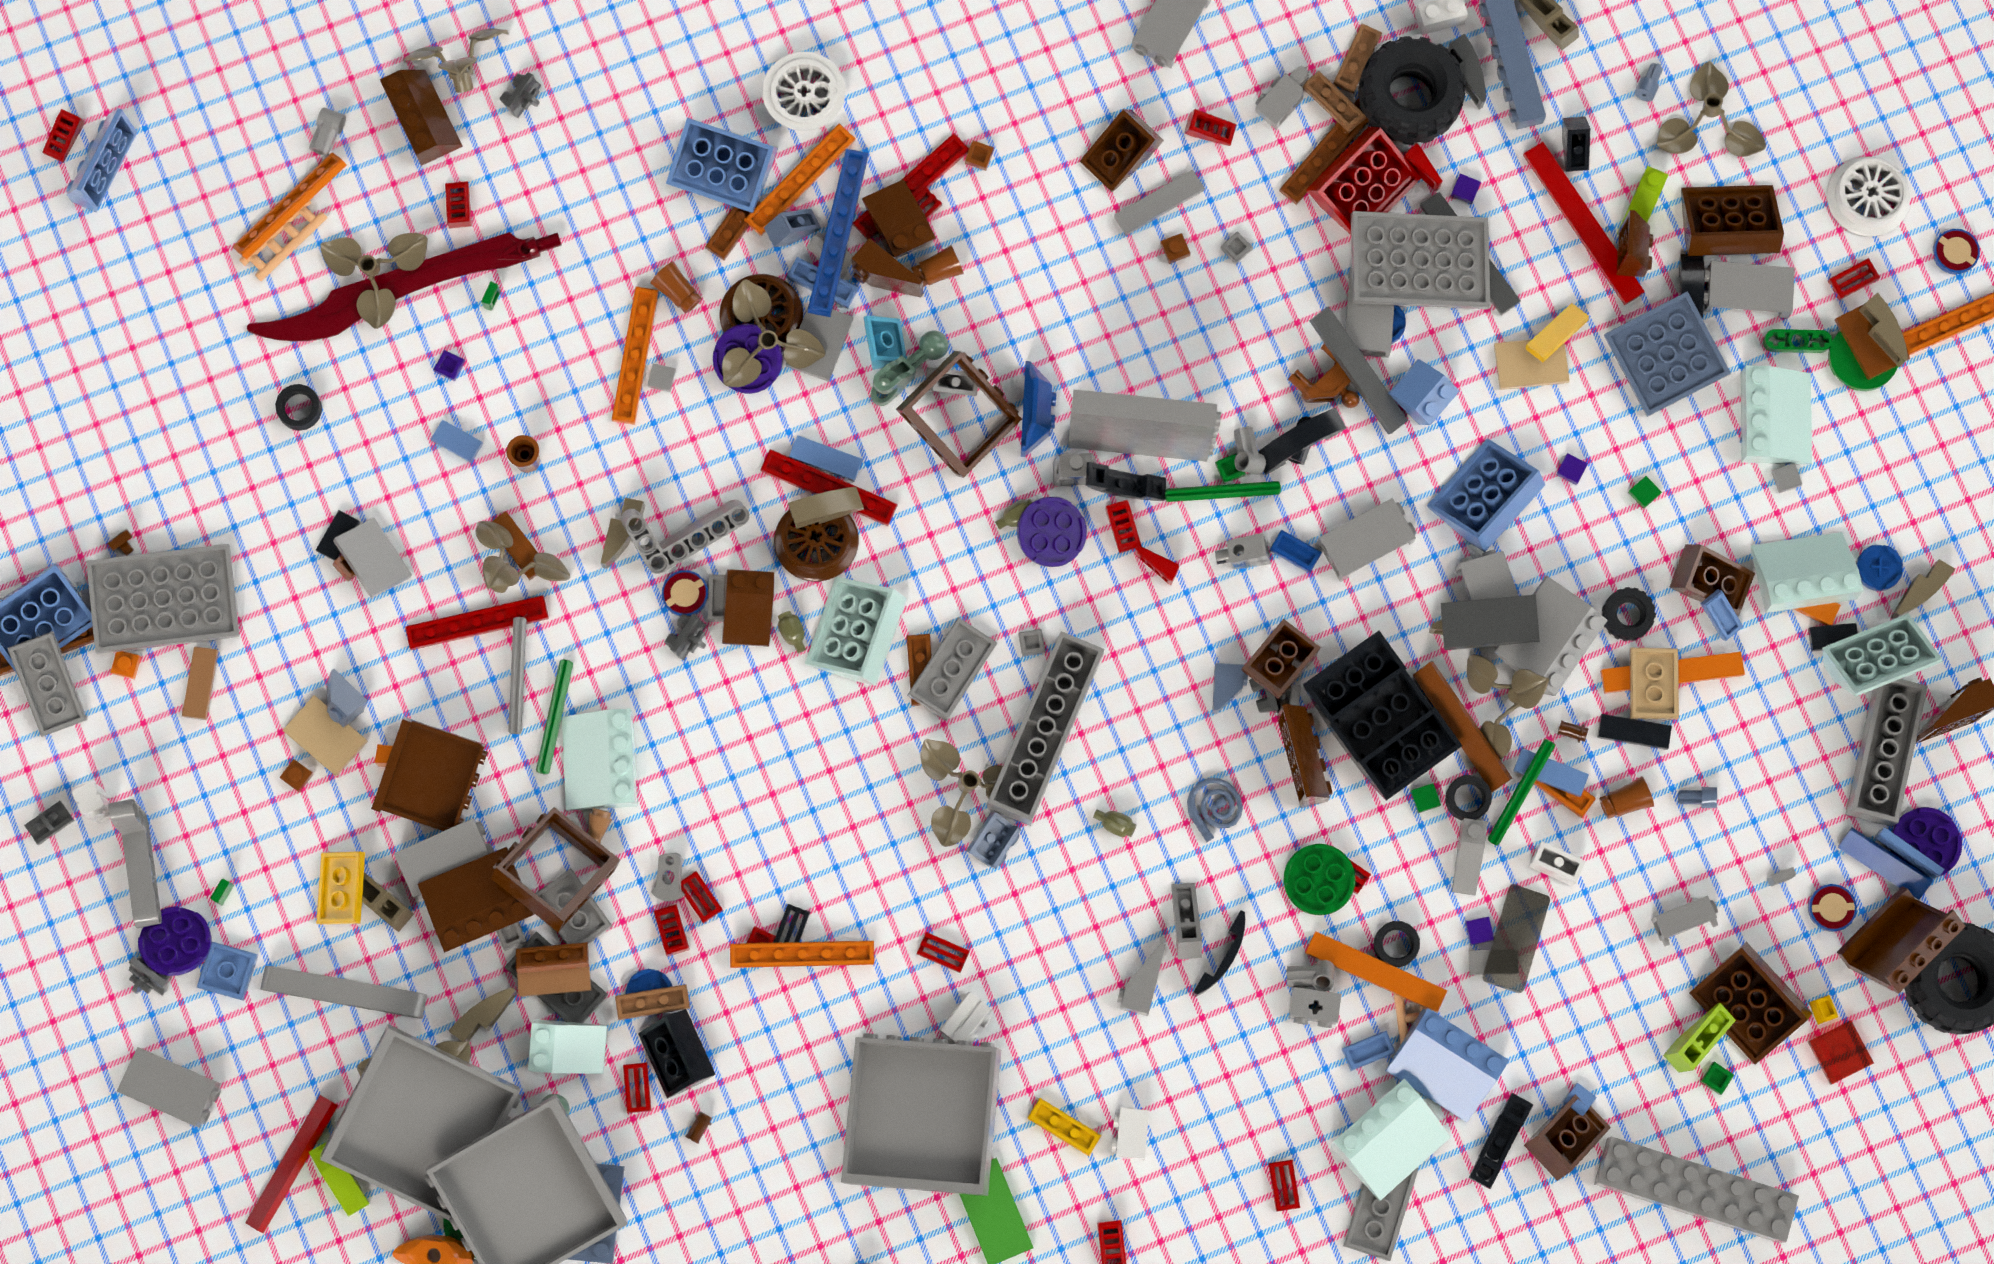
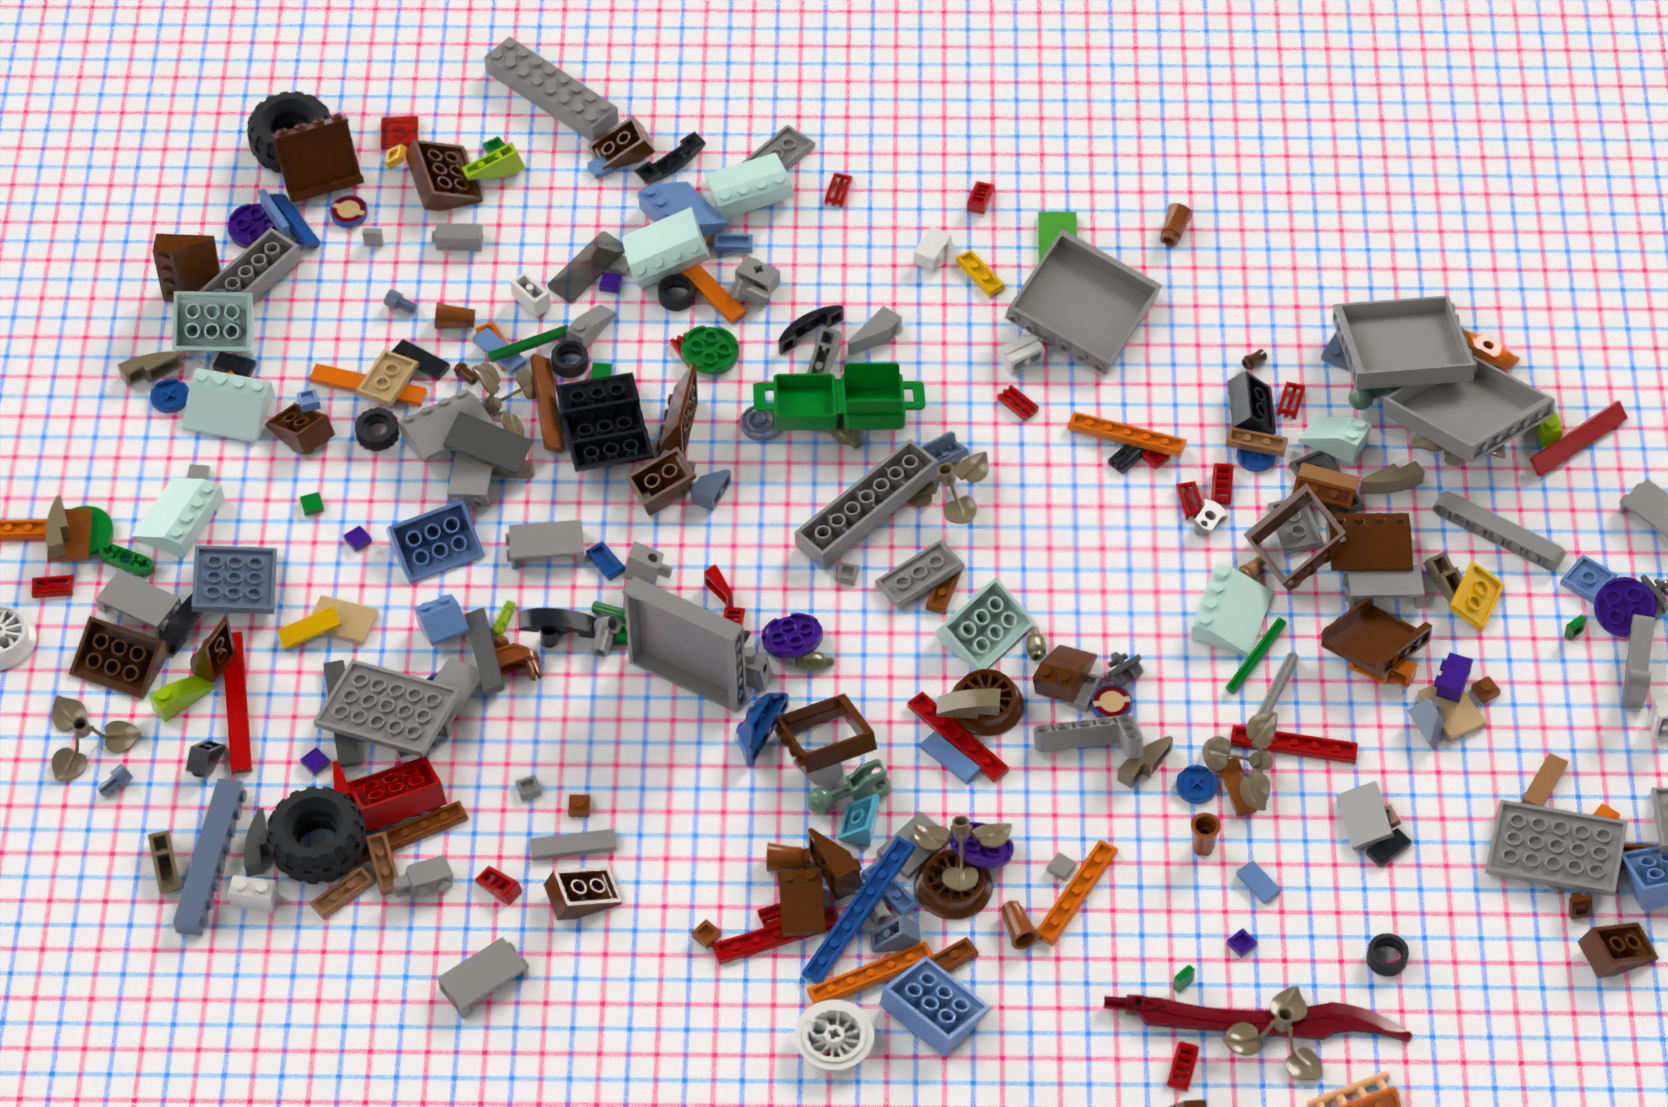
camera: 155 degrees left, 25 degrees down
none -> lime axle [492,600,516,636]
none -> light aqua slope [621,207,711,289]
none -> green piece [753,362,926,431]
none -> blue tile [1176,765,1218,804]
none -> dark purple brick [1433,652,1473,703]
none -> reddish brown slope [1578,922,1659,978]

